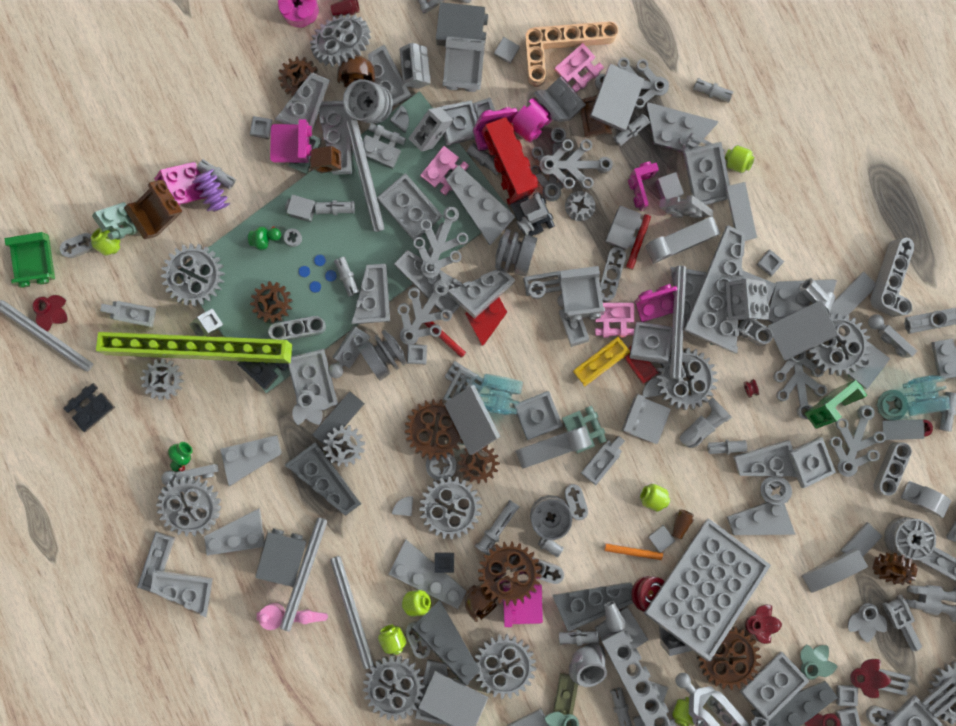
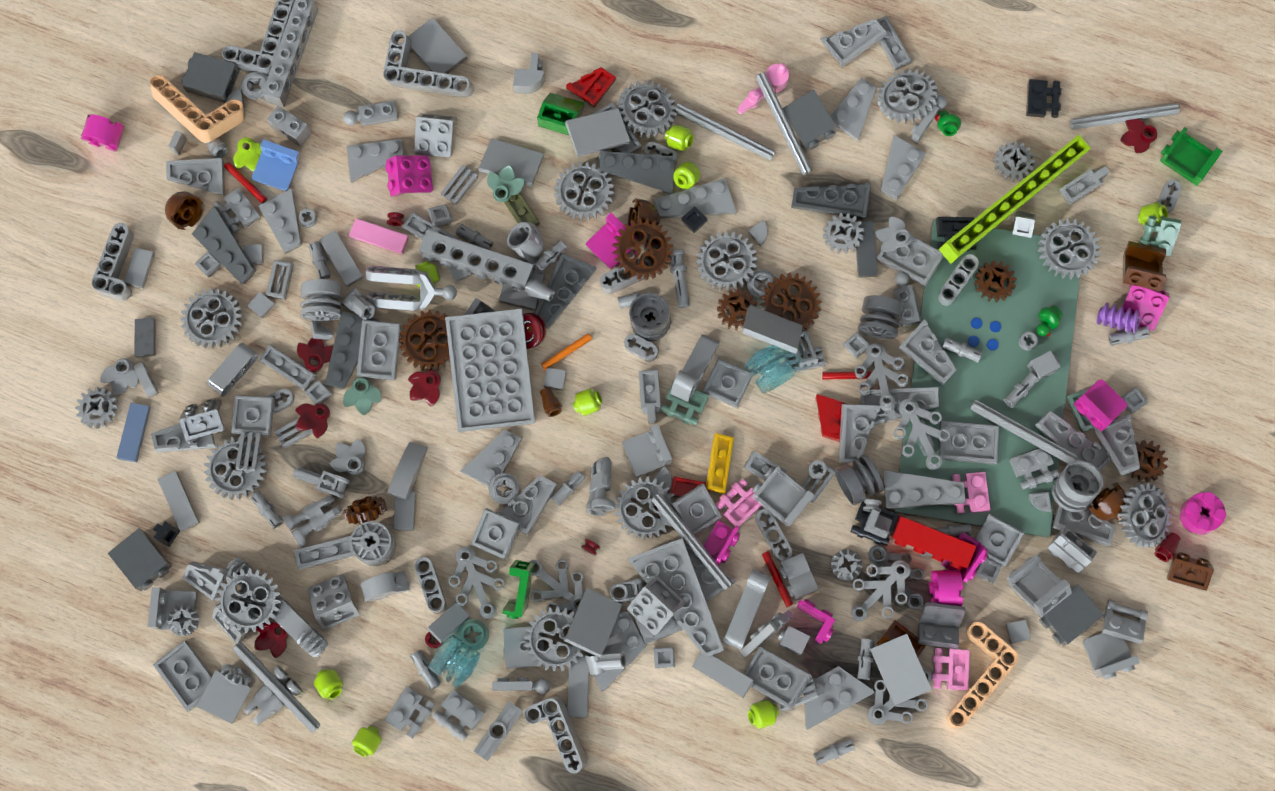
camera: 140 degrees right, 10 degrees down
reddish brown brick [310,146,341,173] -> none
light grey brick [408,107,453,152] -> none

